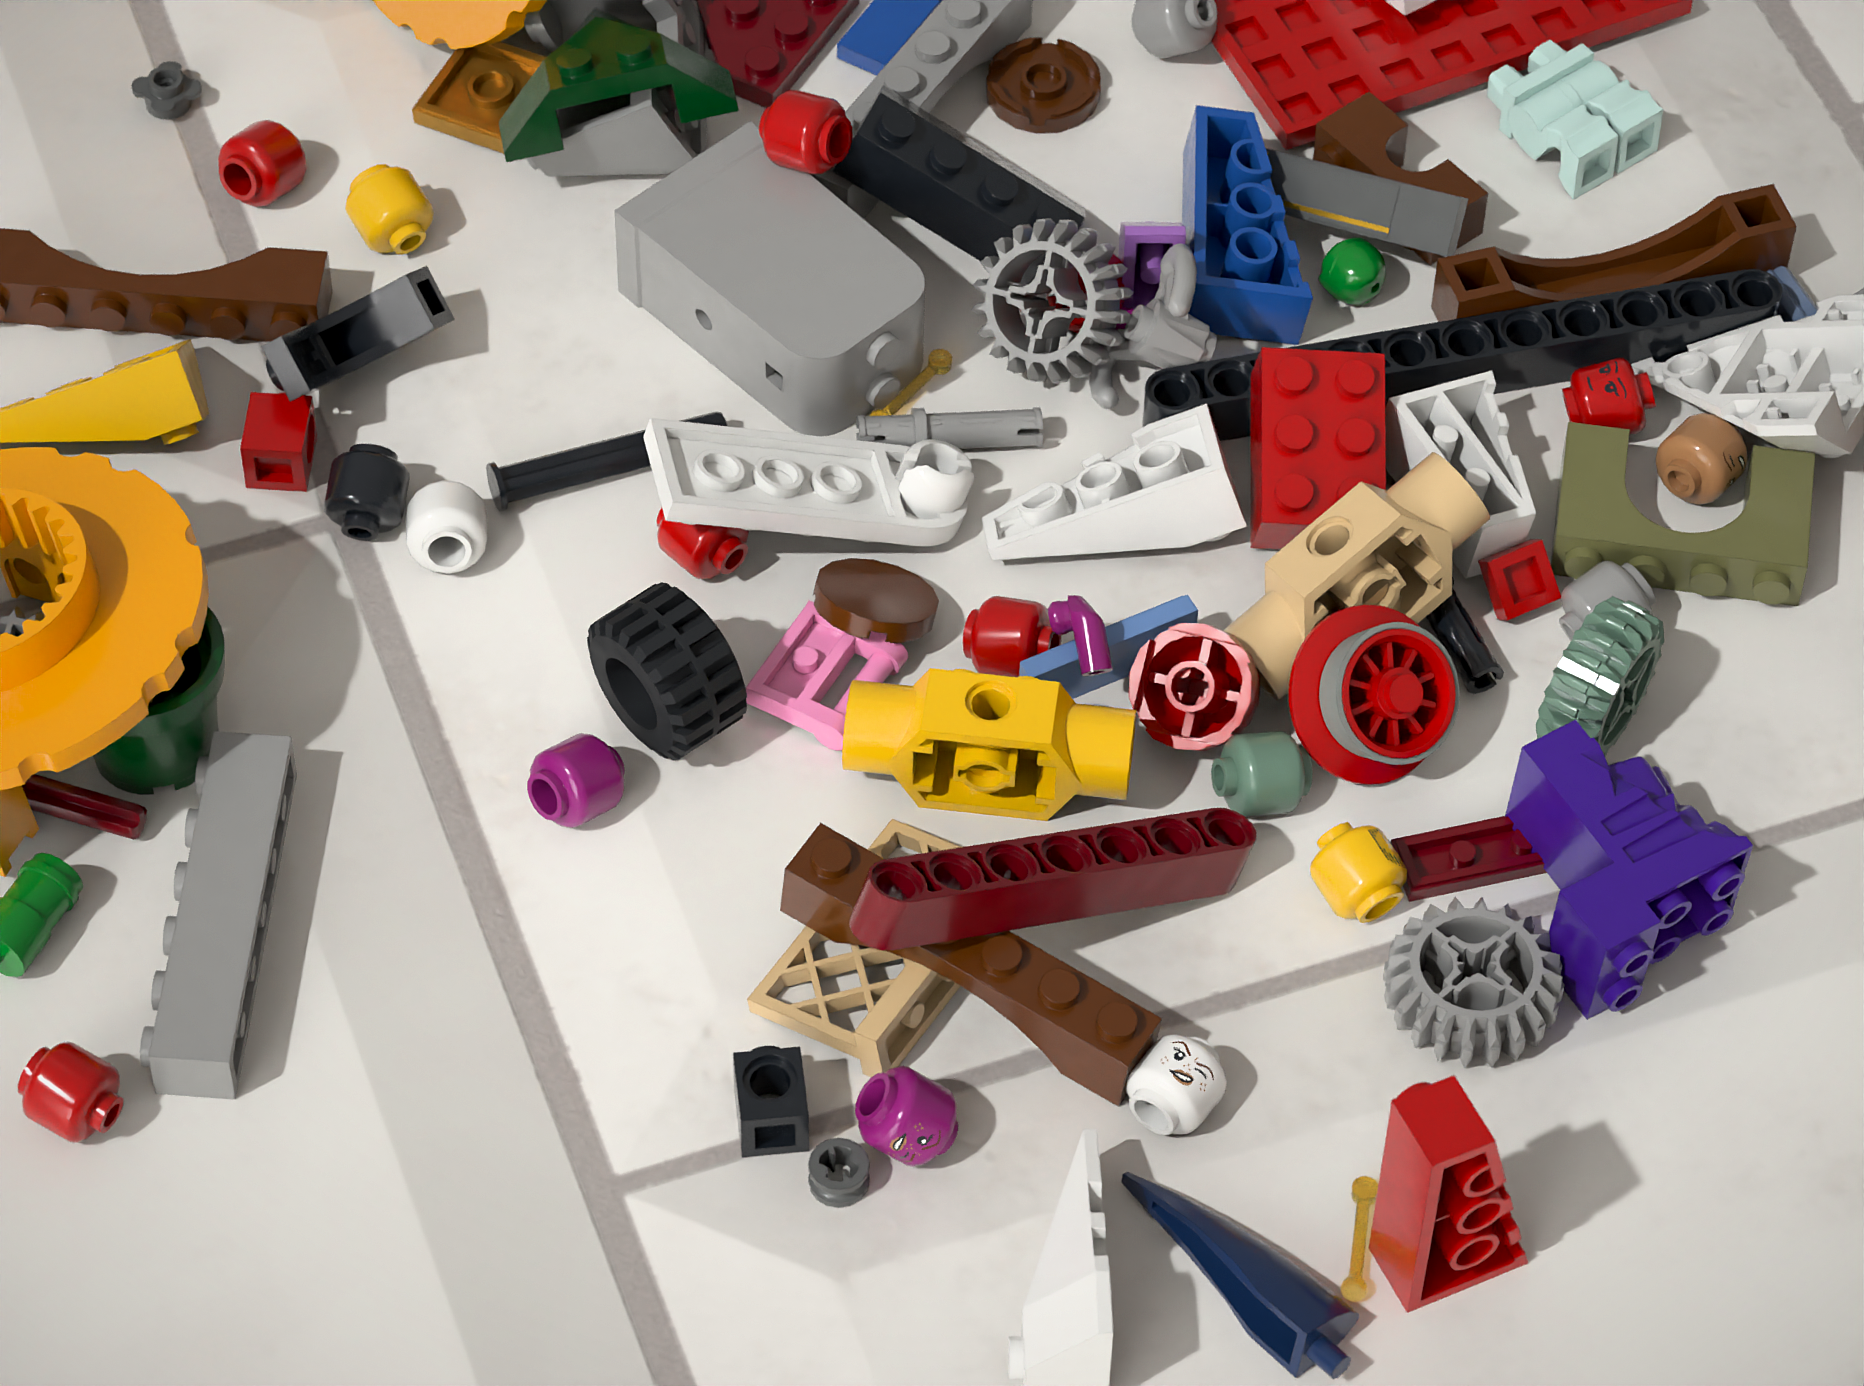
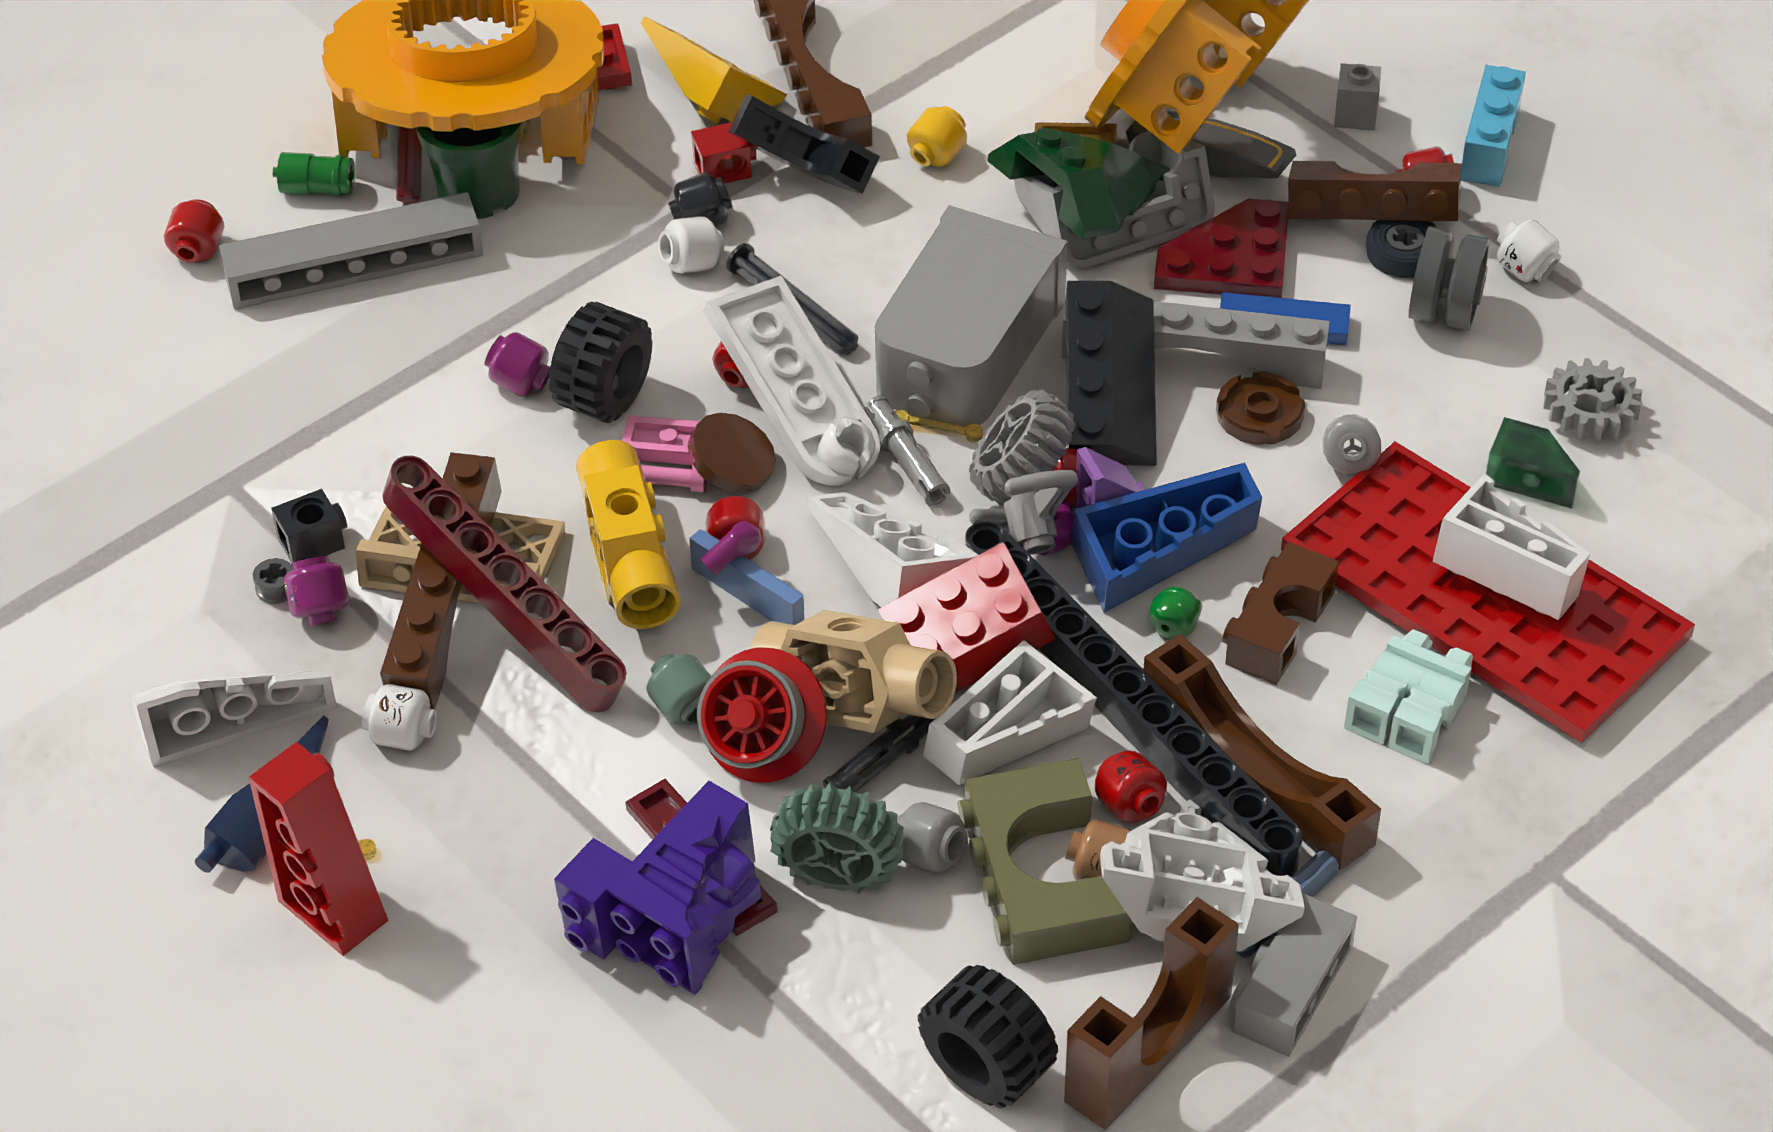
camera: 70 degrees right, 5 degrees down
dark grey plate [131,61,202,120] -> none
red head [218,120,306,207] -> none
red head [759,90,852,174] -> none
red cylinder [1128,623,1260,751] -> none
dark grey slope [1266,148,1468,257] -> none
yellow head [1310,822,1407,923] -> none
light grey gear [1383,897,1564,1068] -> none
red plate [1478,539,1561,621] -> none

